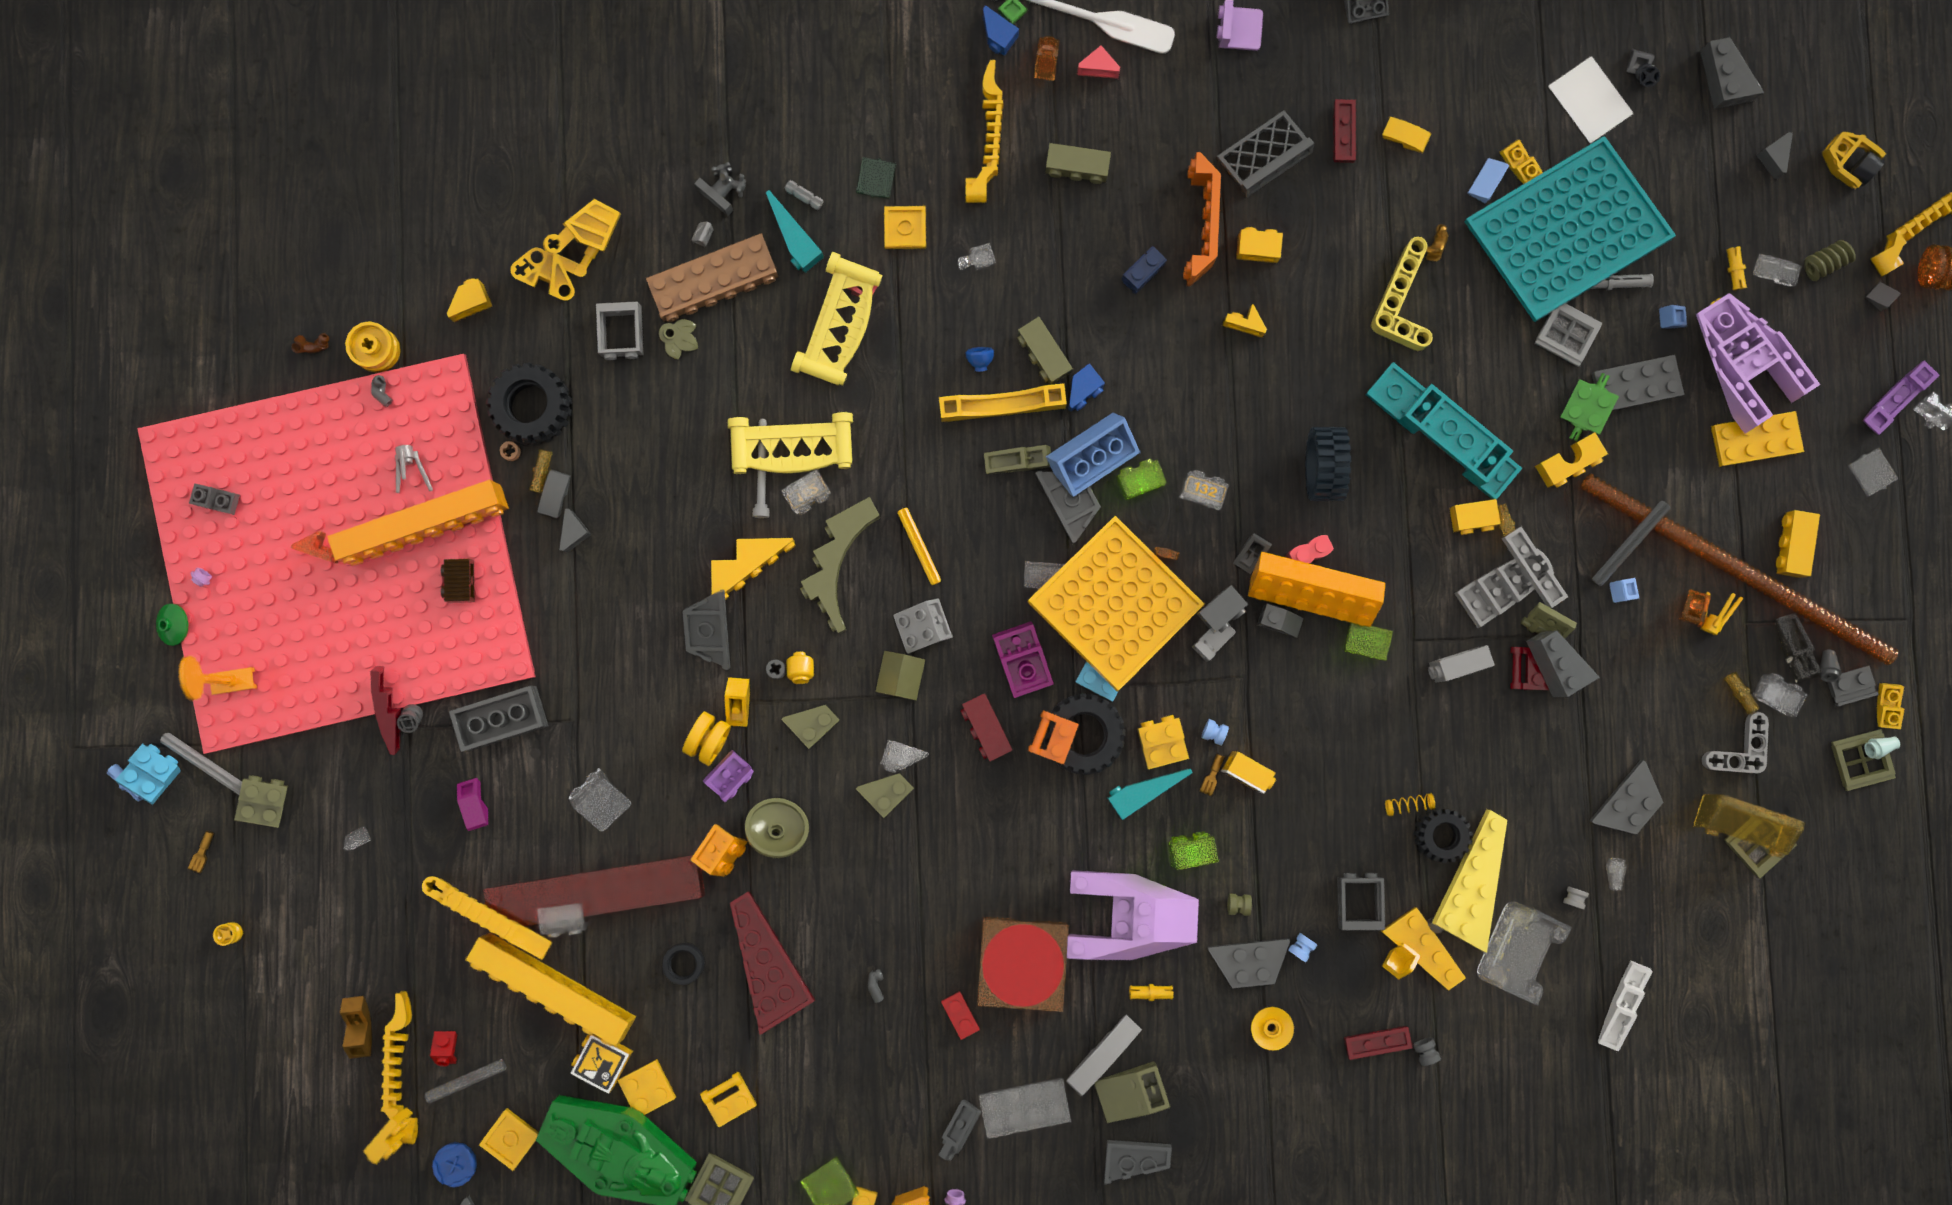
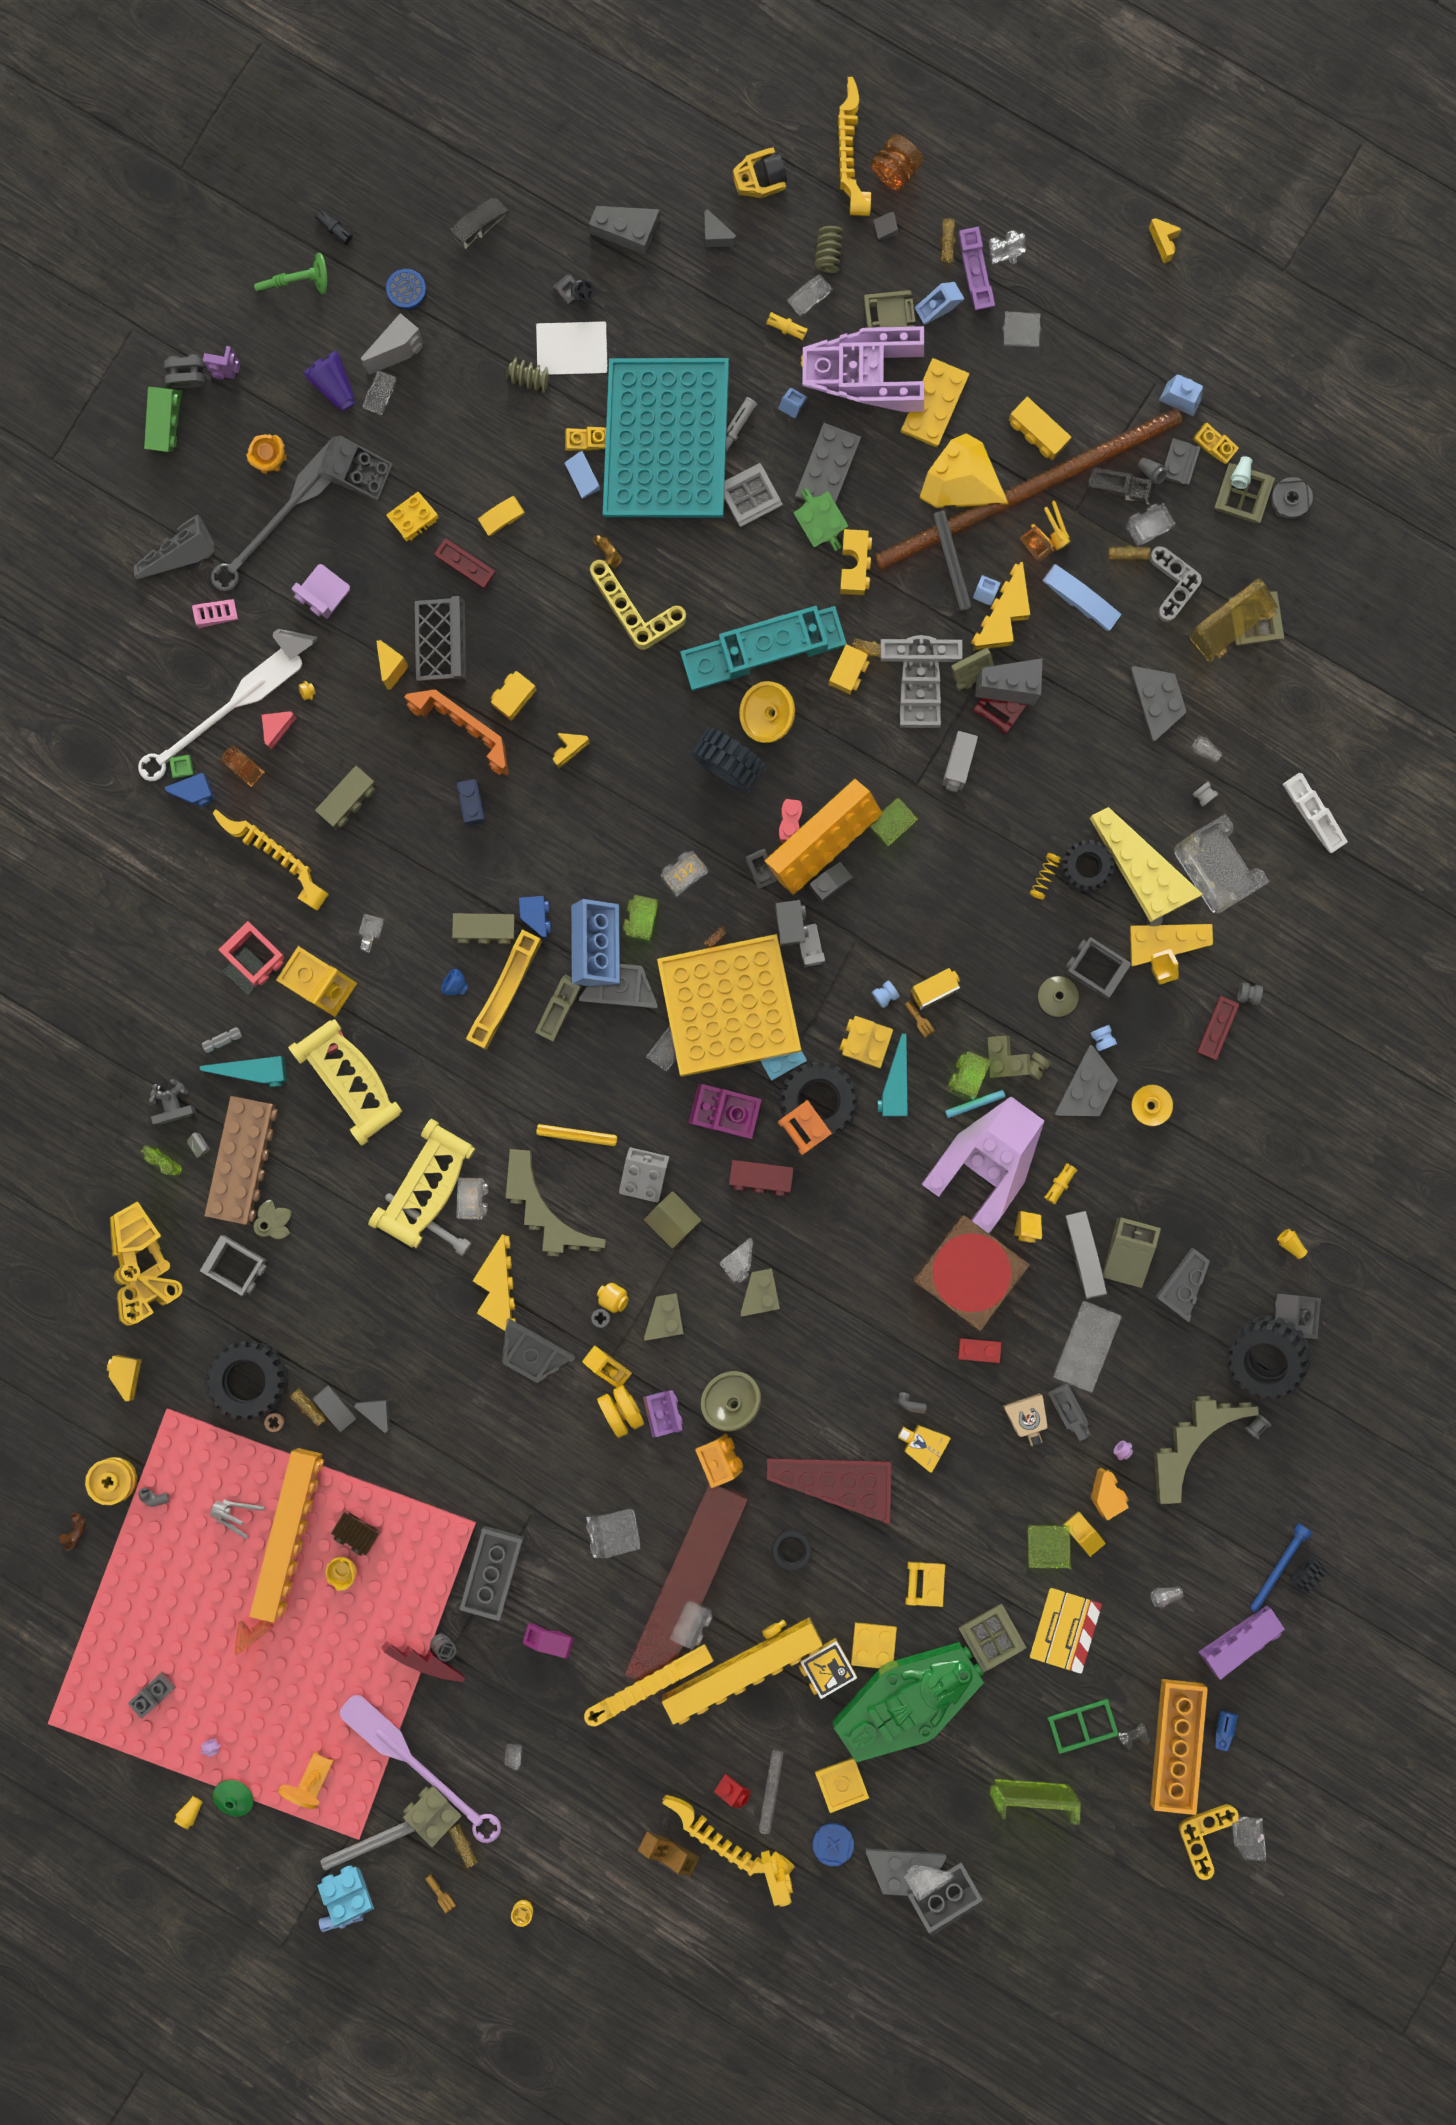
camera: 55 degrees left, 0 degrees up
none -> clear neon green plate [140,1145,182,1175]
none -> yellow cone [174,1796,203,1830]
none -> coral window [219,921,285,987]
none -> light grey slope [273,629,317,660]
none -> yellow plate [299,681,315,700]
none -> yellow slope [308,966,357,1017]
none -> yellow hair [325,1556,357,1591]
none -> lavender piece [340,1695,501,1843]
none -> yellow slope [377,640,409,690]
none -> yellow hinge [386,492,439,542]
none -> clear yellow pin [448,1824,478,1869]
none -> olive piece [505,357,550,393]
none -> yellow dish [739,681,795,743]
none -> yellow piece [762,1620,786,1639]
none -> olive container [864,290,916,328]
none -> yellow torso [898,1425,951,1473]
none -> light blue slope [914,282,964,324]
none -> yellow wedge [920,434,1008,508]
none -> clear yellow pin [940,218,956,262]
none -> medium azure bar [945,1090,1005,1118]
none -> yellow slope [971,562,1030,651]
none -> olive plate [988,1035,1031,1078]
none -> tan torso [1003,1394,1047,1446]
none -> yellow slope [1014,1211,1042,1243]
none -> olive dish [1038,976,1079,1017]
none -> light blue slope [1042,564,1121,631]
none -> light blue torso [1159,375,1203,416]
none -> dark grey plate [1271,477,1313,519]

